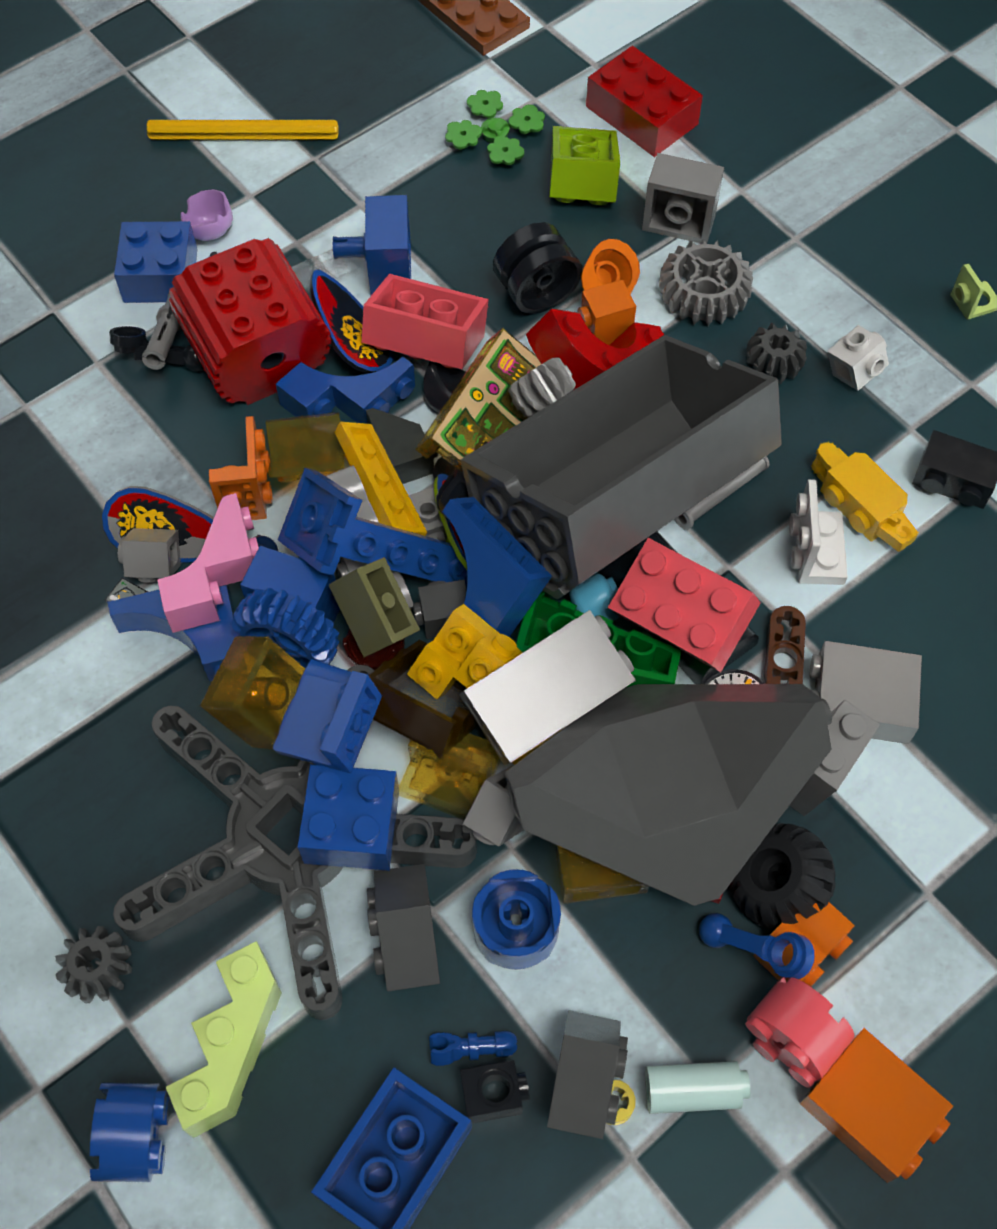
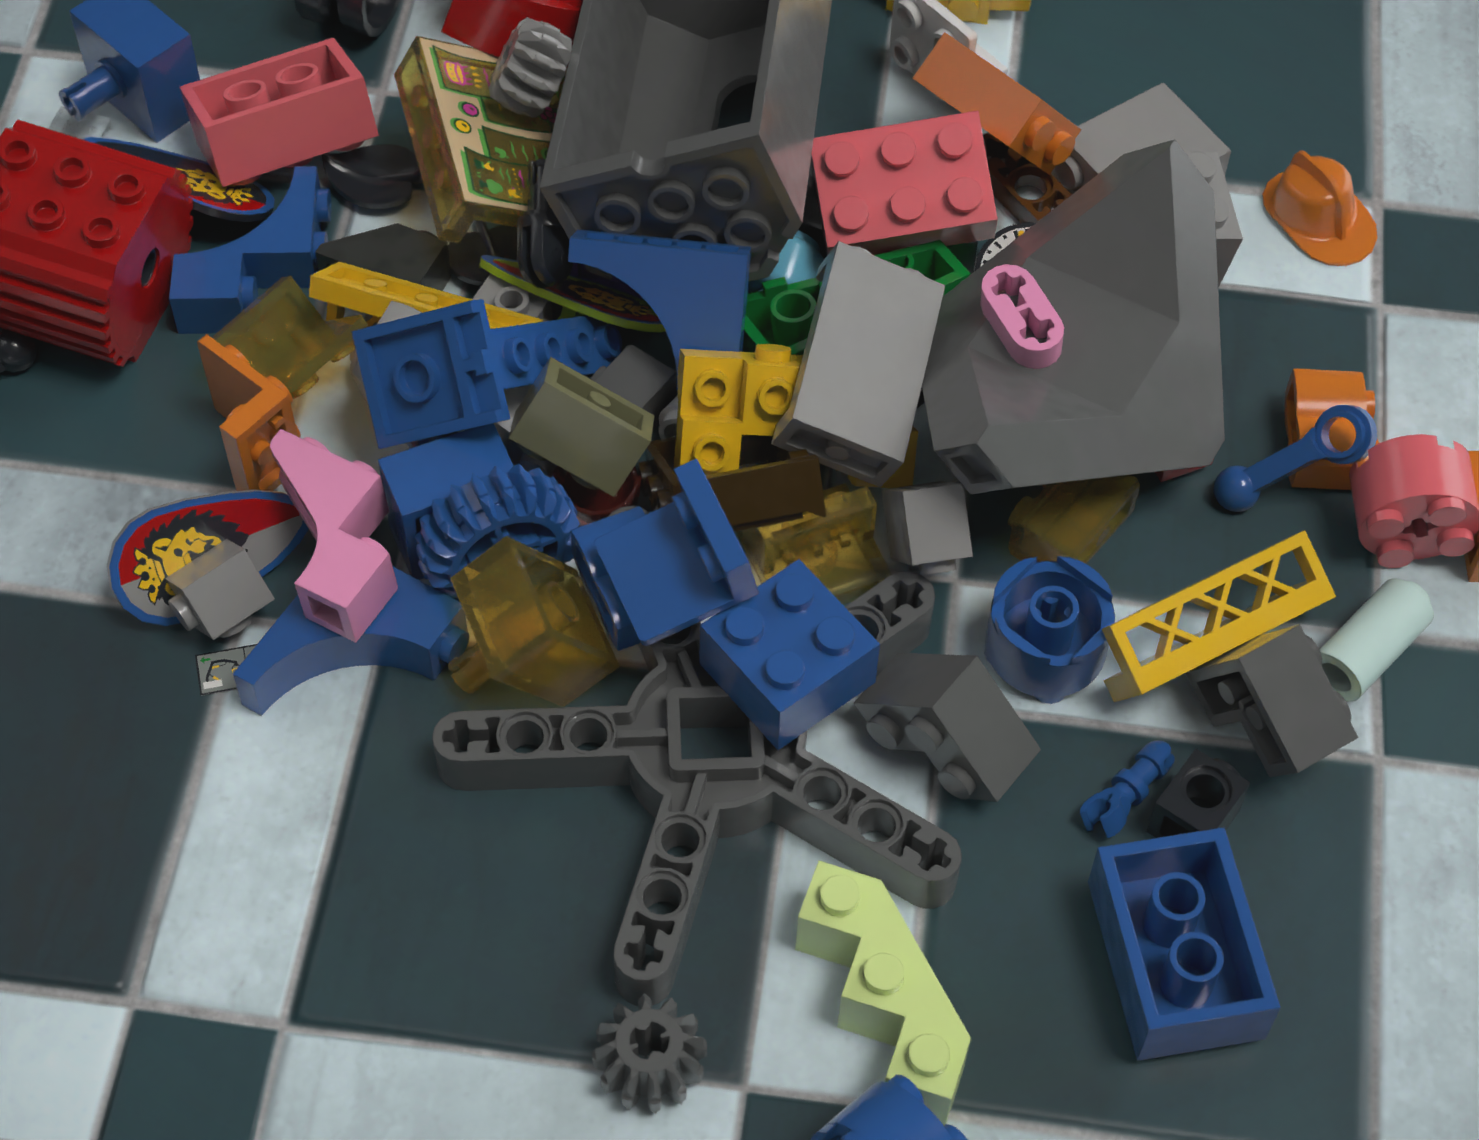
camera: 45 degrees left, 5 degrees down
black wheel [729,823,836,930] -> none
none -> orange brick [913,32,1082,175]
none -> bright pink beam [980,264,1064,369]
none -> yellow fence [1102,530,1336,702]
none -> orange piece [1263,150,1378,266]

